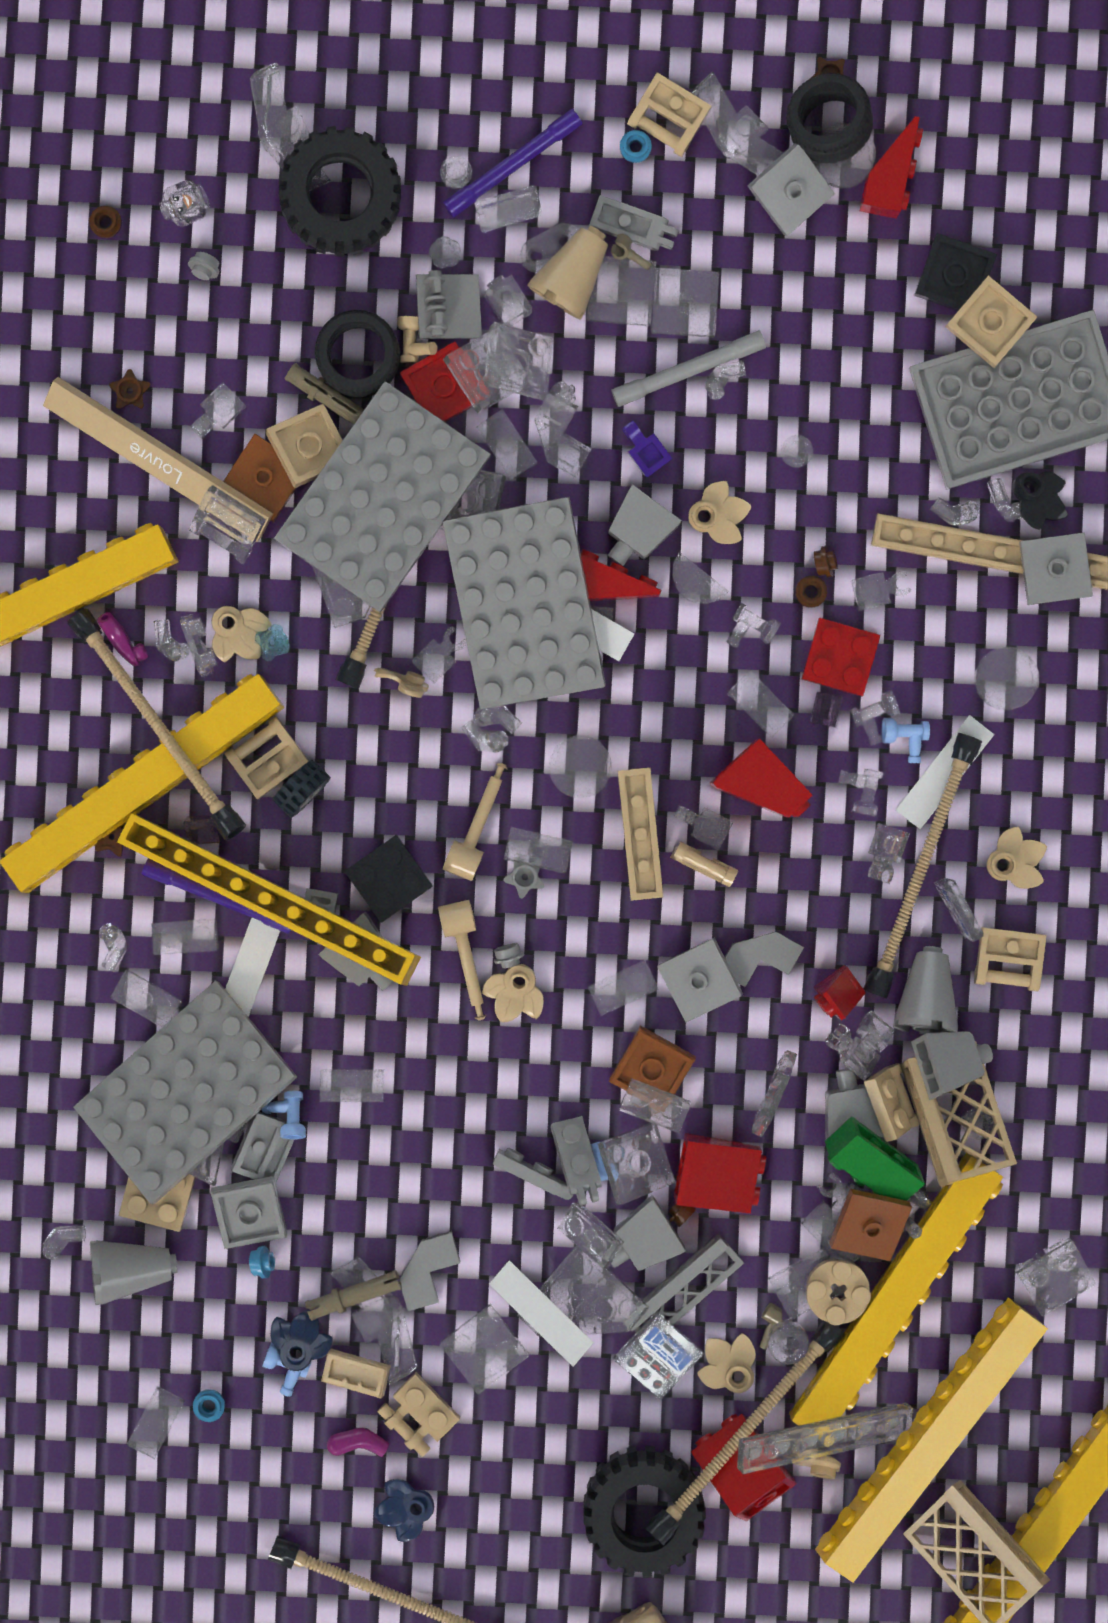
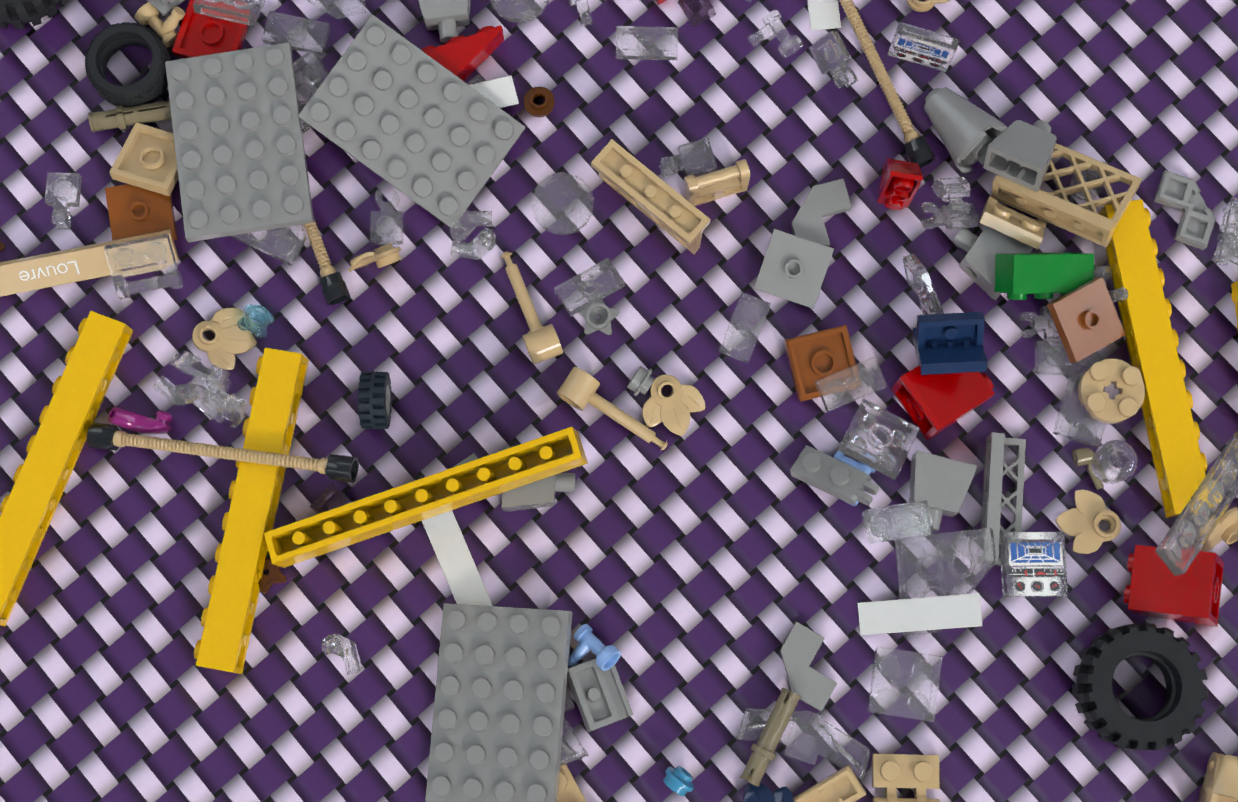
camera: 45 degrees left, 10 degrees down
clear plate [110,969,183,1029] -> none
dark purple piece [142,858,291,934] -> none
clear plate [151,918,219,955] -> none
light grey plate [211,1176,287,1249] -> none
tan plate [224,716,309,799] -> none
clear plate [320,1069,384,1102] -> none
black plate [344,834,433,923] -> none
light grey hinge [493,1148,573,1200] -> none
tan hose [644,1321,845,1546] -> none
reddish brown plate [668,1204,697,1227] -> none
red slope [709,738,813,818] -> none
tan plate [974,927,1047,992] -> none
none -> clear plate [185,374,247,428]
none -> reddish brown plate [524,86,555,118]
none -> dark blue bracket [912,311,987,375]
none -> light grey tile [1153,170,1216,250]

